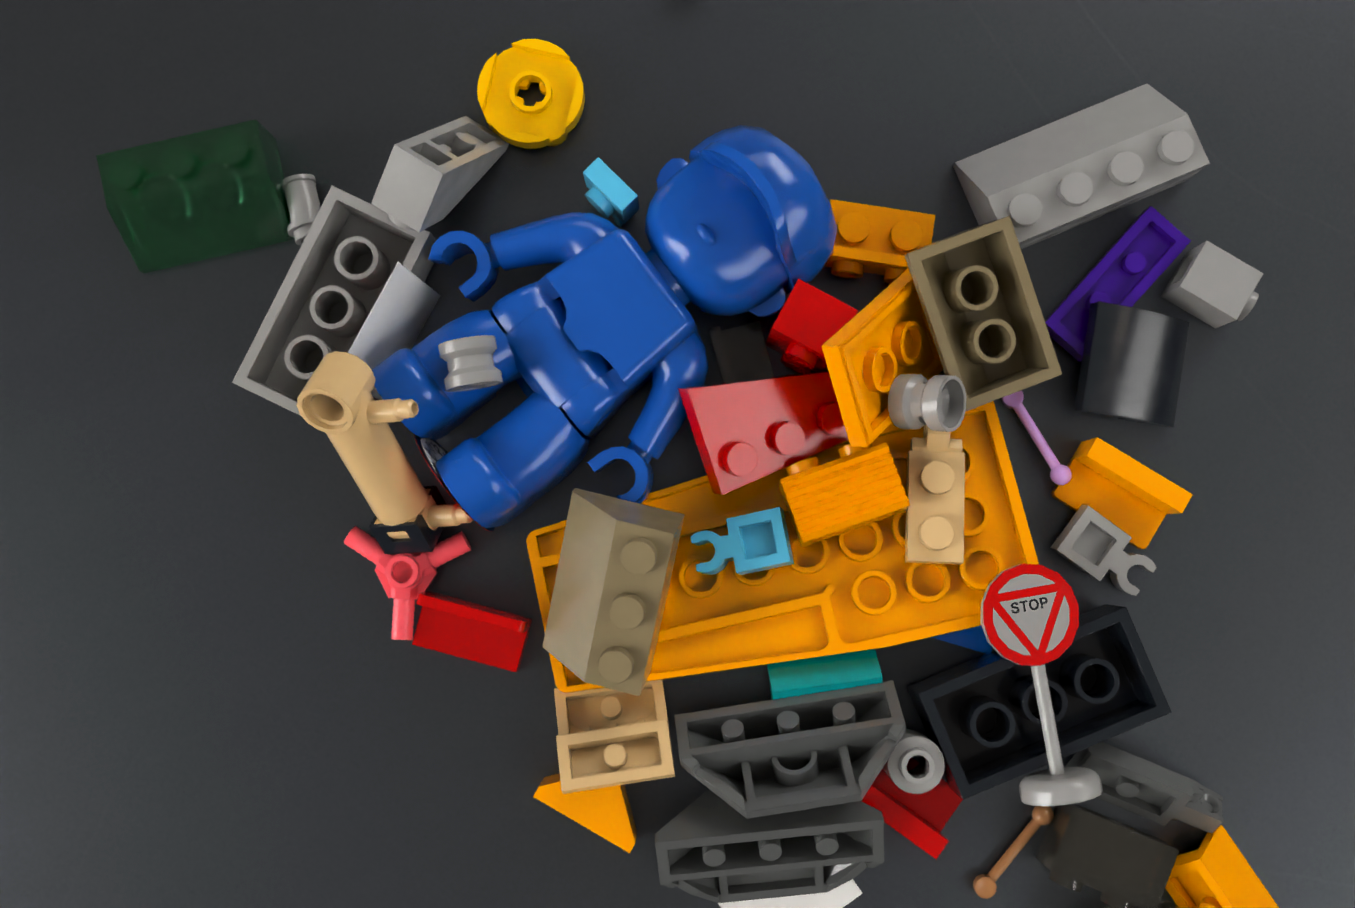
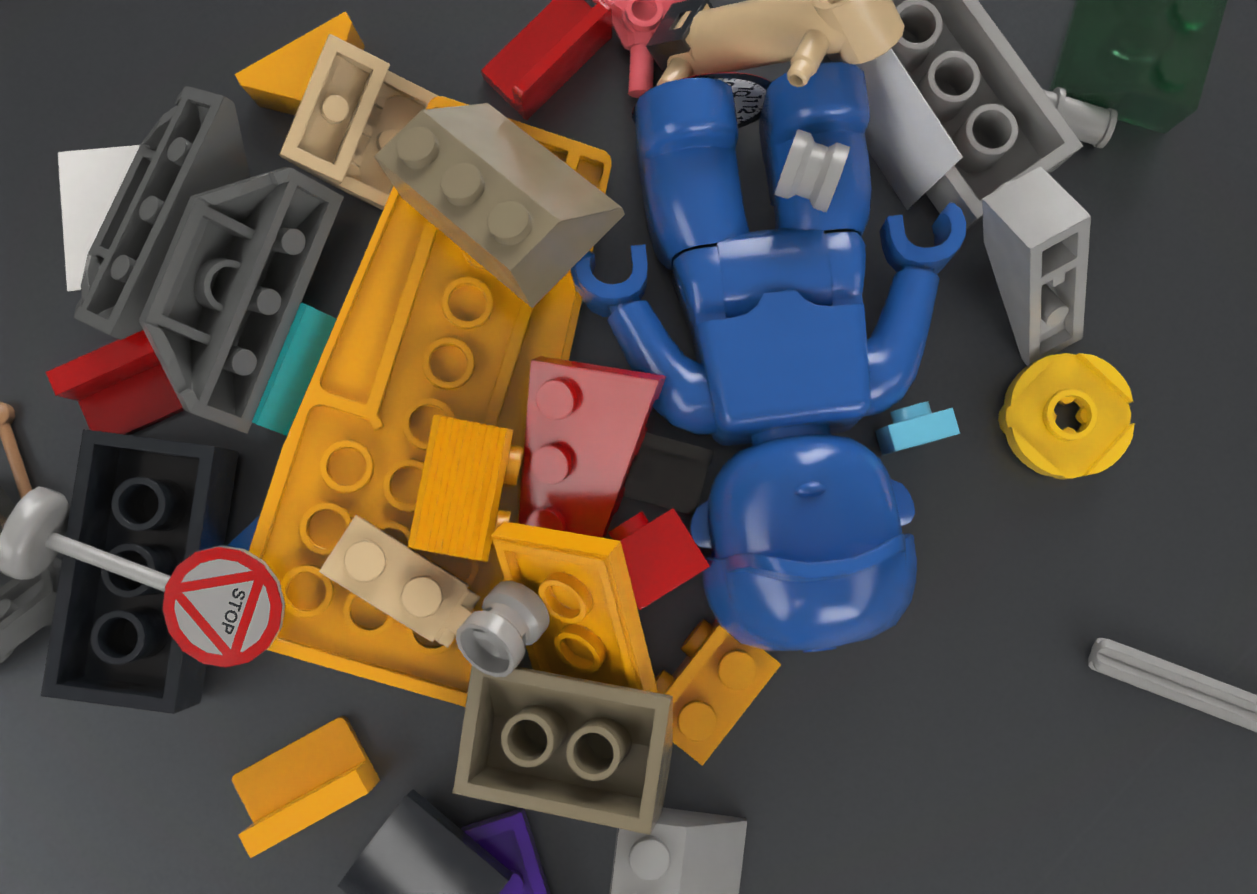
camera: 115 degrees right, 0 degrees up
medium azure plate [691,507,794,575] -> none
light grey brick [883,729,945,794] -> none
lavender hinge [1001,390,1072,485] -> none
light grey plate [1050,504,1157,596] -> none

